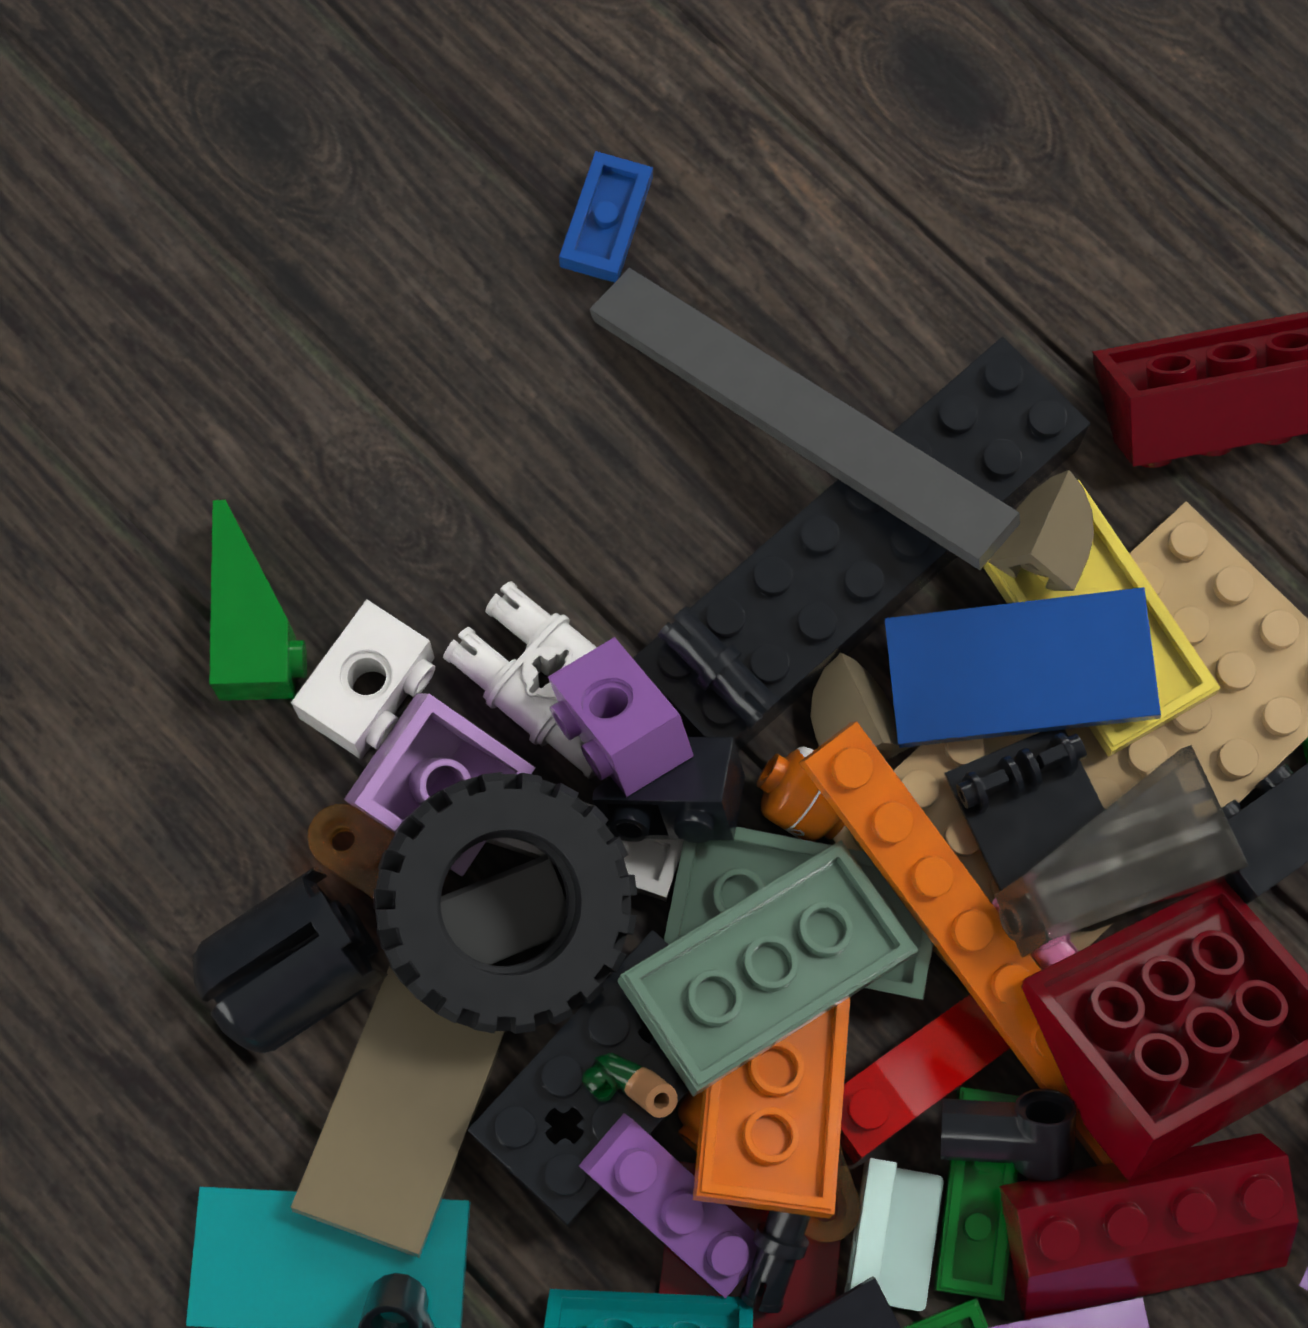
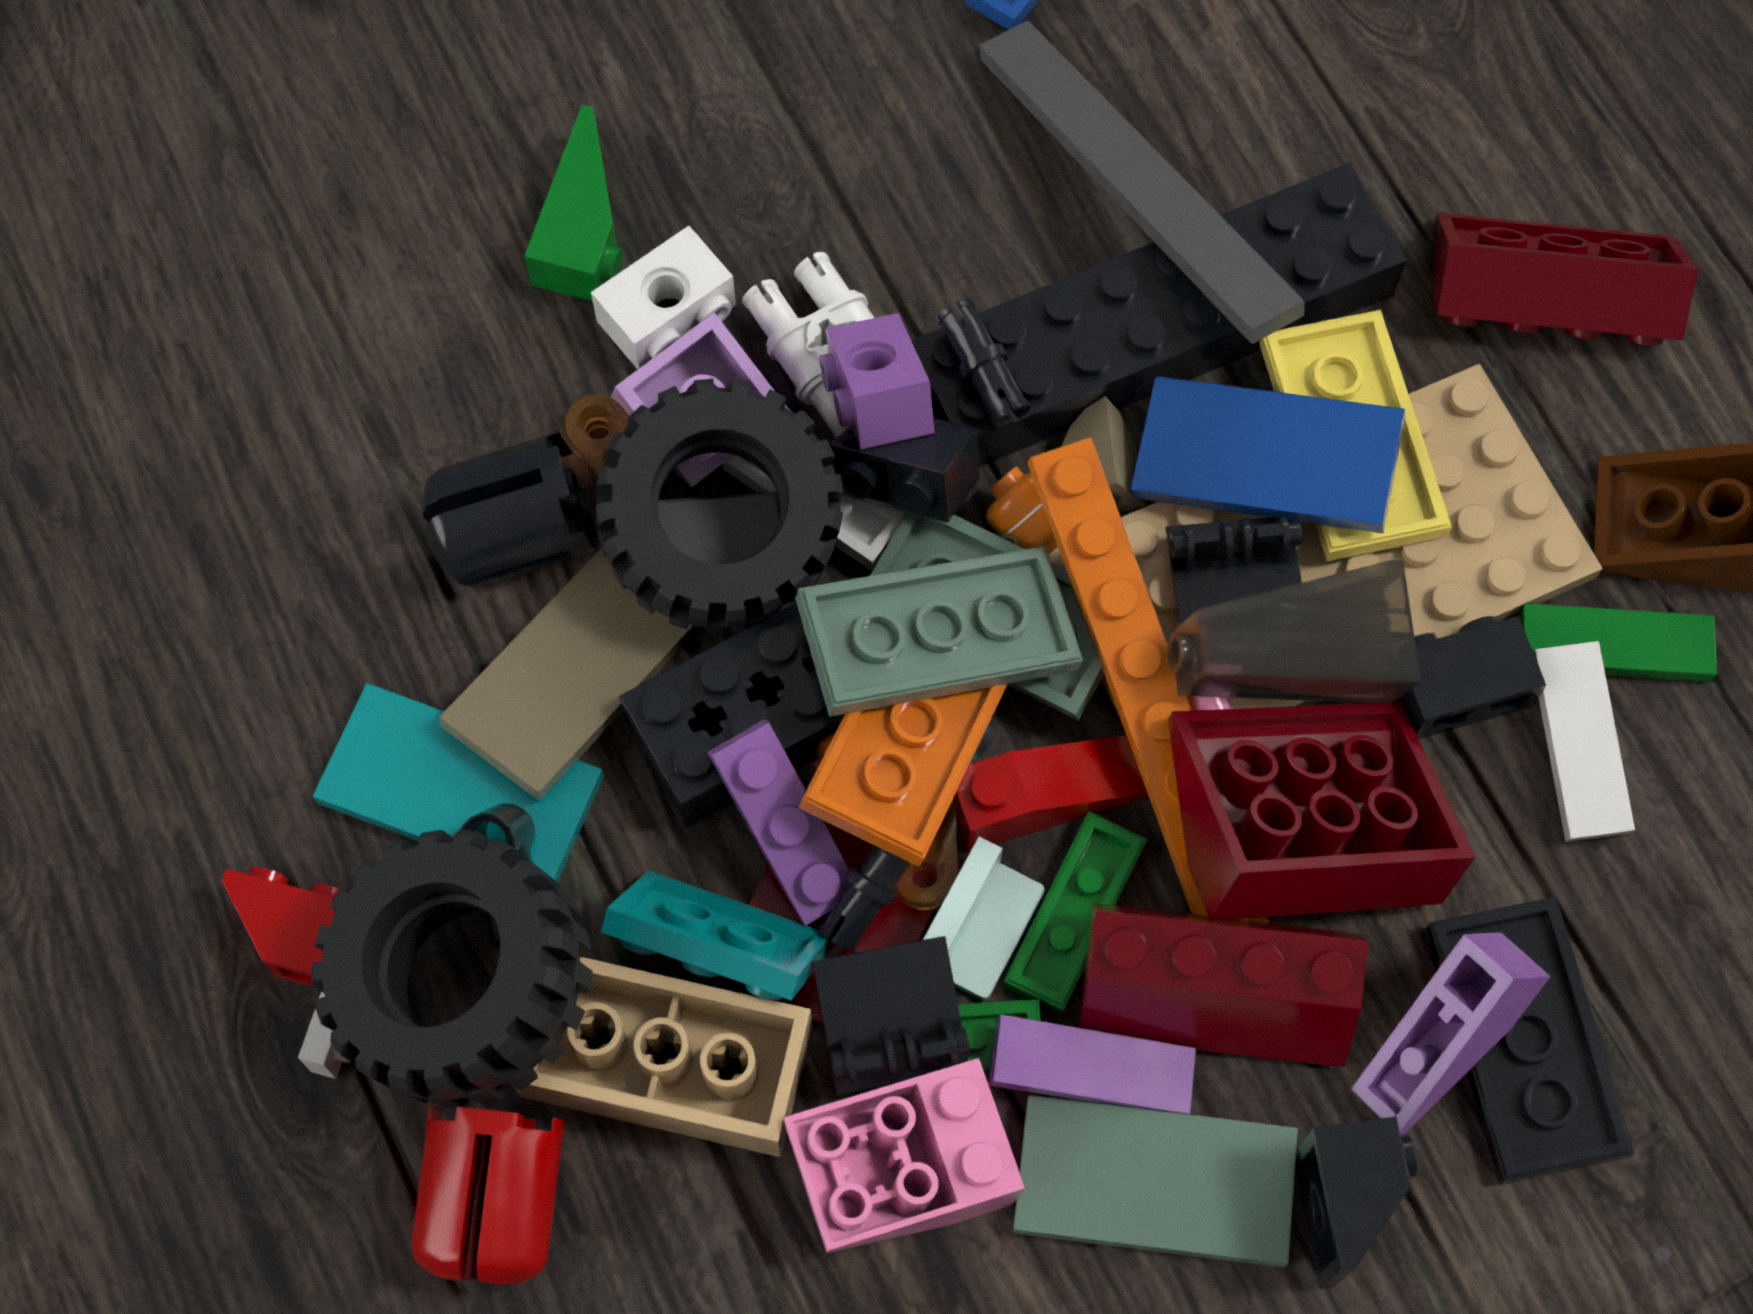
camera: 20 degrees right, 5 degrees down
arm [582,1053,678,1118] -> none
black piece [941,1088,1077,1181] -> none
dark tan brick [989,470,1094,591] -> none

